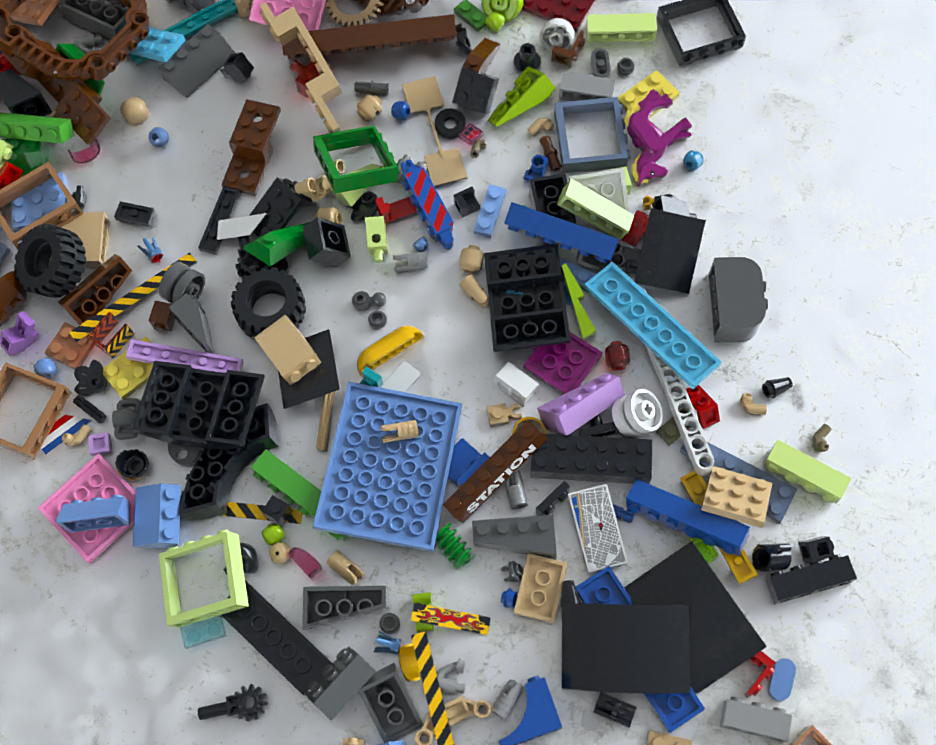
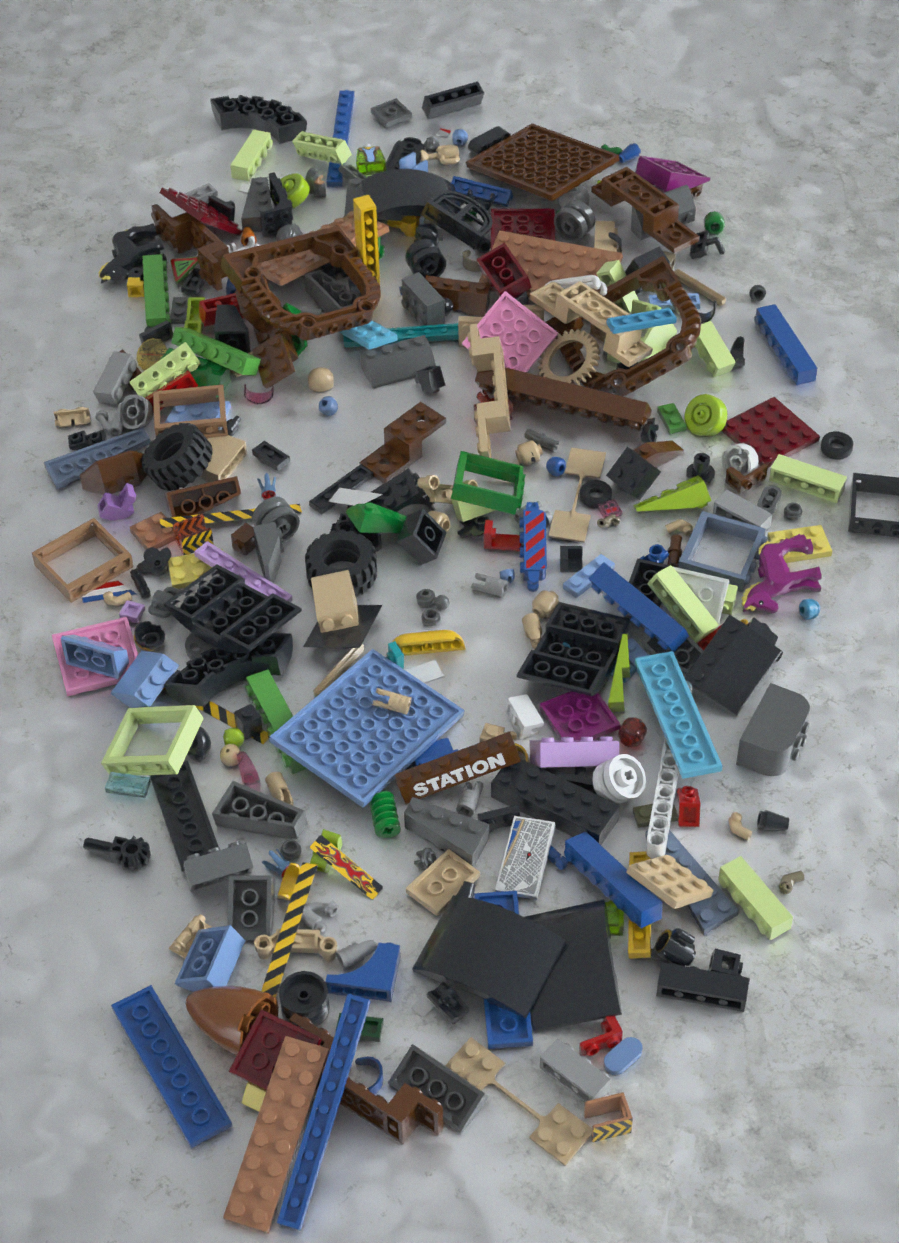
camera: 25 degrees right, 20 degrees down
medium blue piece [33,358,56,379] -> none
yellowish green torso [365,216,388,263] -> none
lime piece [485,12,505,32] -> none
blue plate [501,588,518,608] -> none

